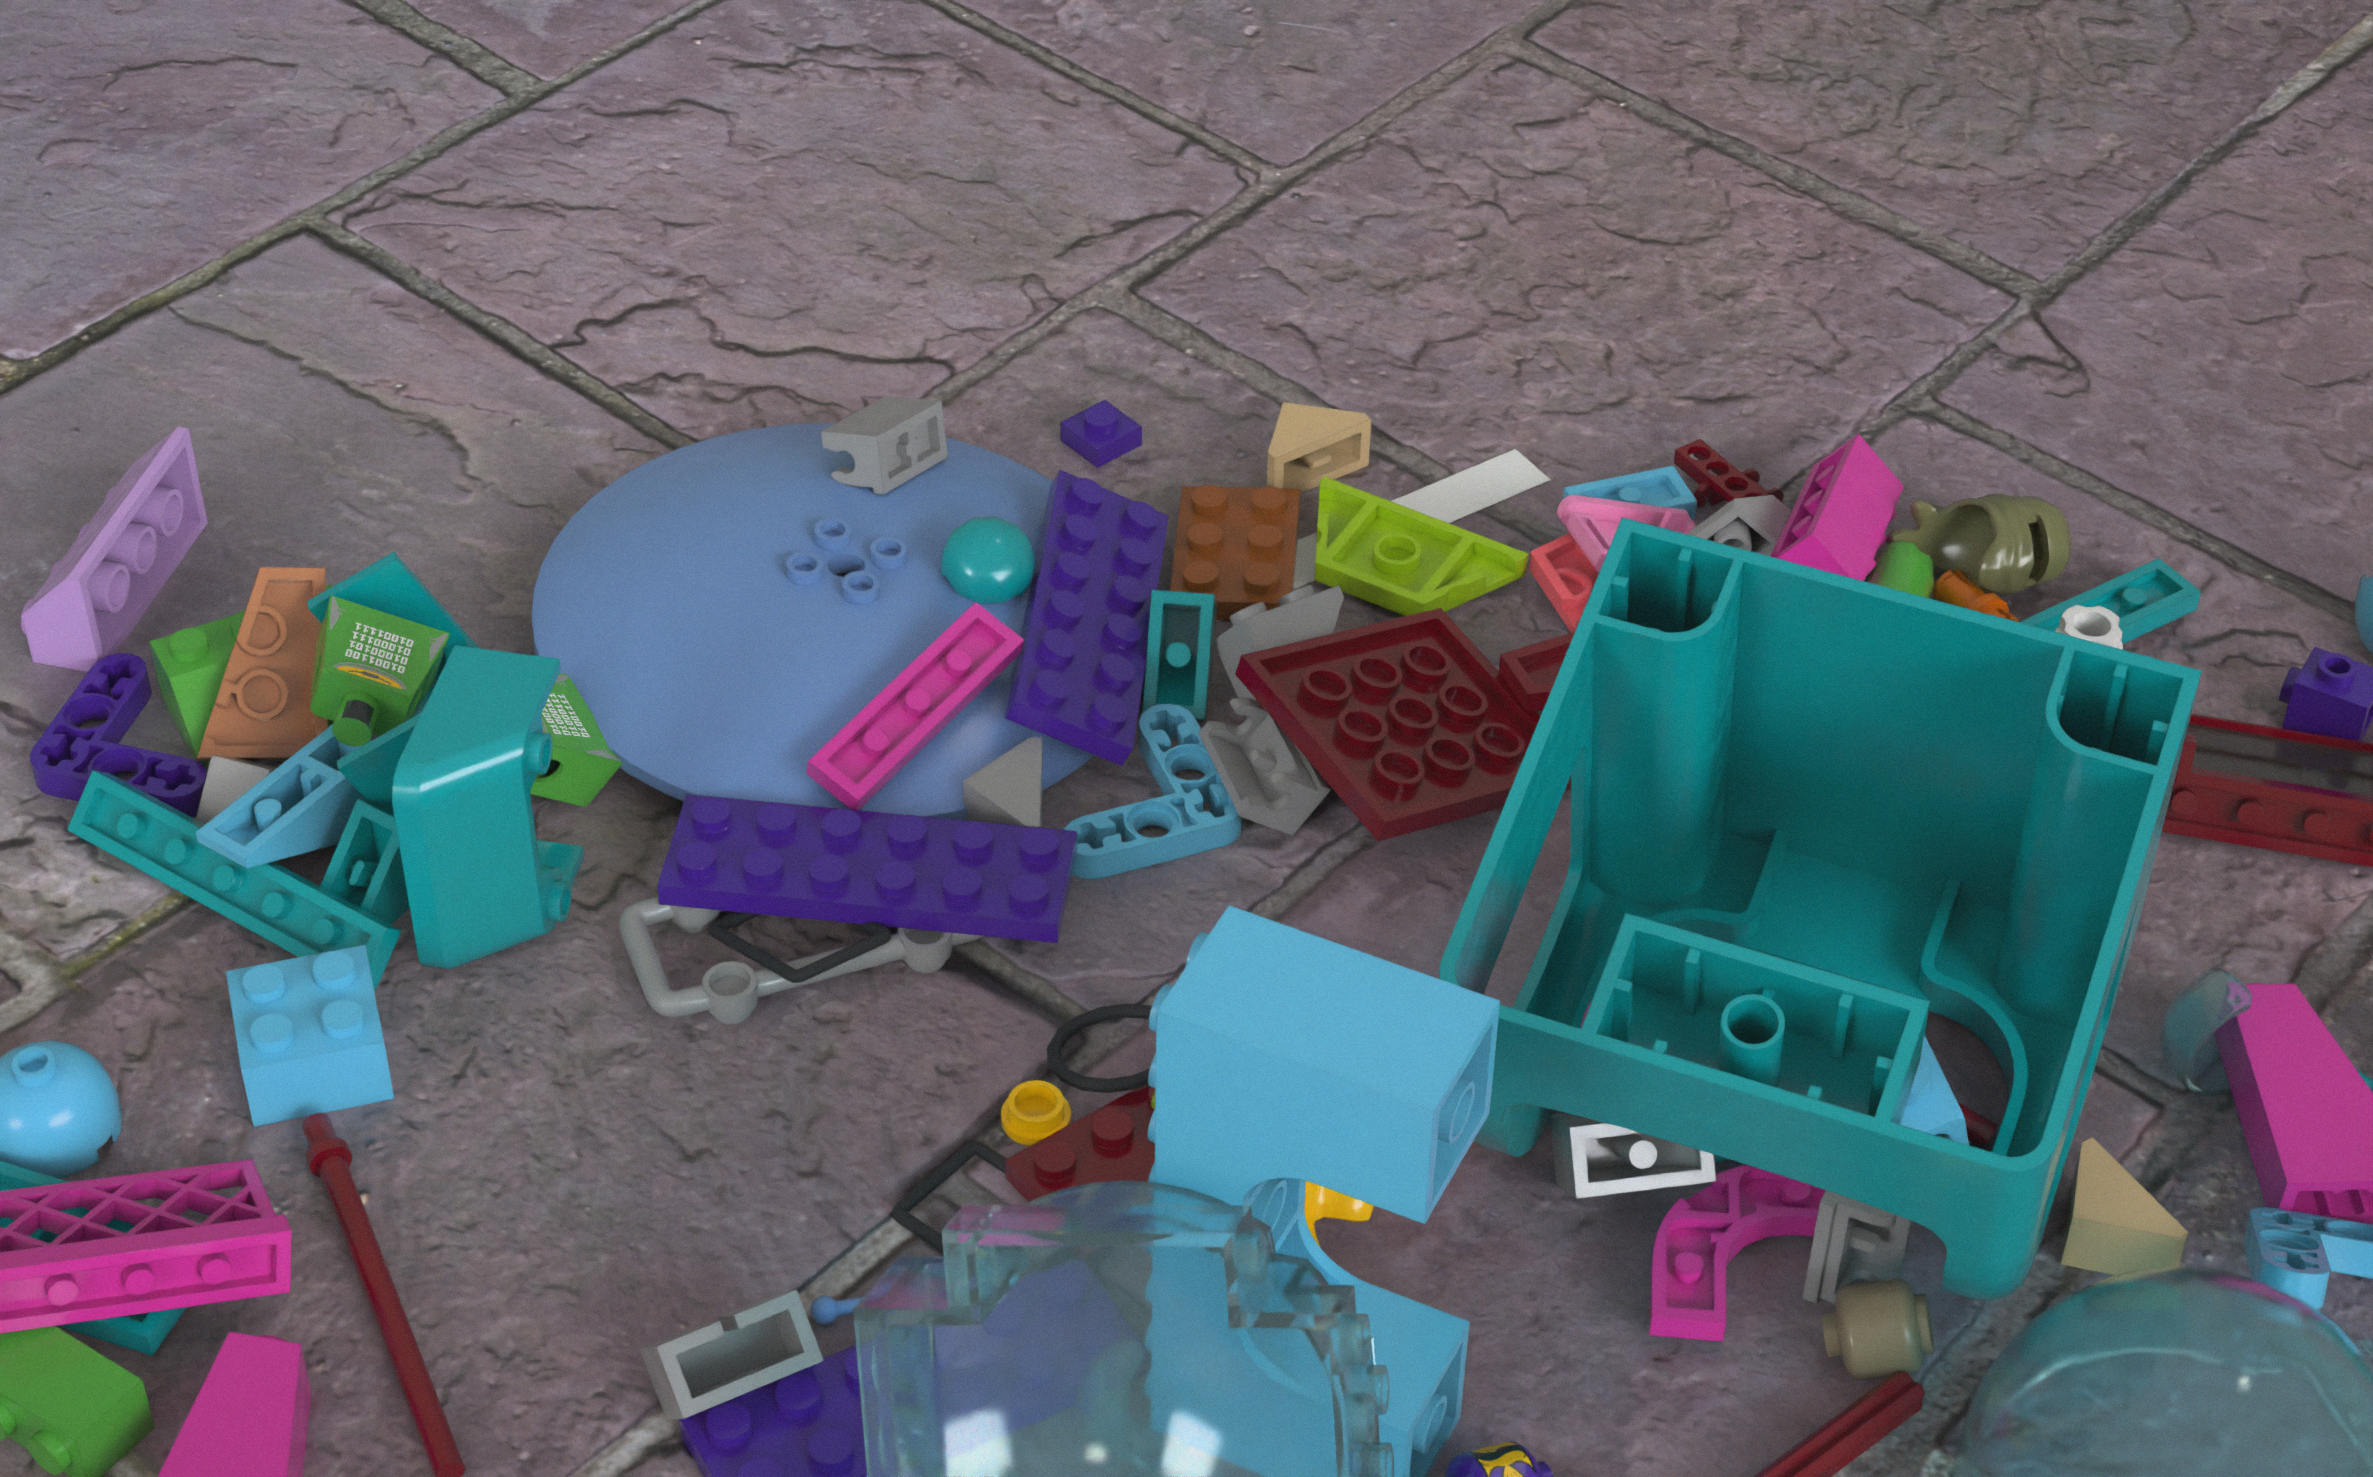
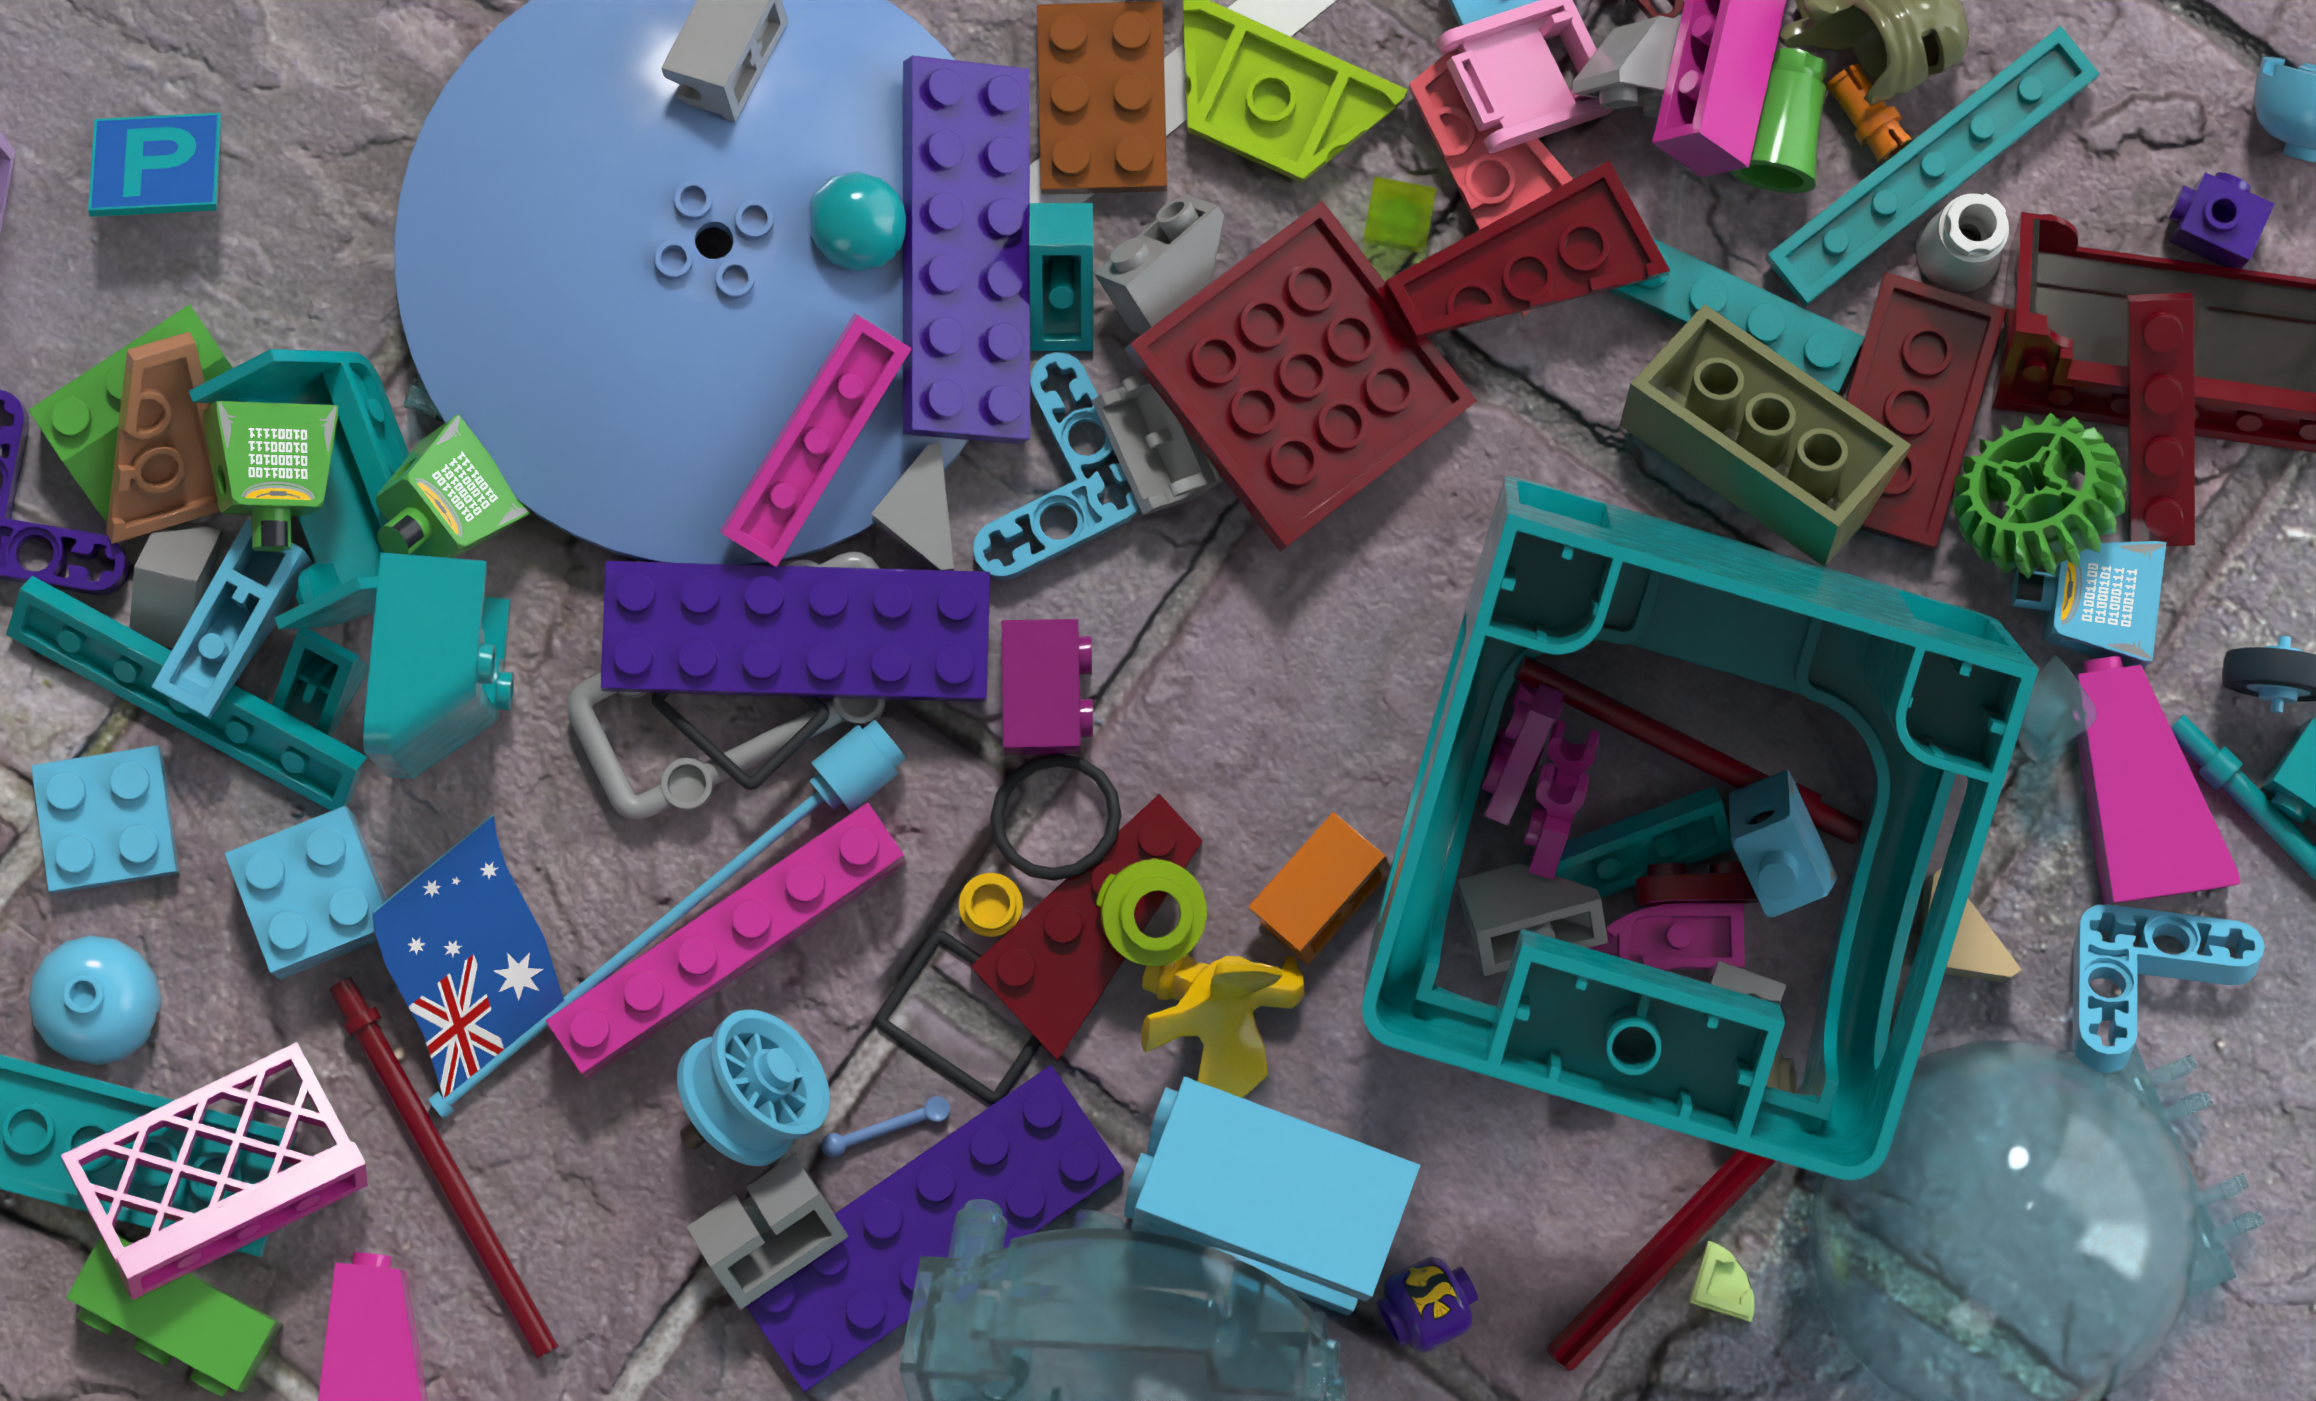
camera: 10 degrees left, 40 degrees up
none -> medium azure plate [31,745,180,894]
none -> blue piece [88,113,222,217]
none -> flag [371,719,907,1119]
none -> dark pink brick [545,802,906,1080]
none -> medium azure wheel [677,1010,830,1166]
none -> magenta brick [1001,619,1093,755]
none -> clear neon green plate [1362,176,1437,254]
none -> bright green gear [1953,412,2127,579]
none -> medium azure torso [2011,541,2166,669]
none -> dark red plate [2127,292,2195,547]

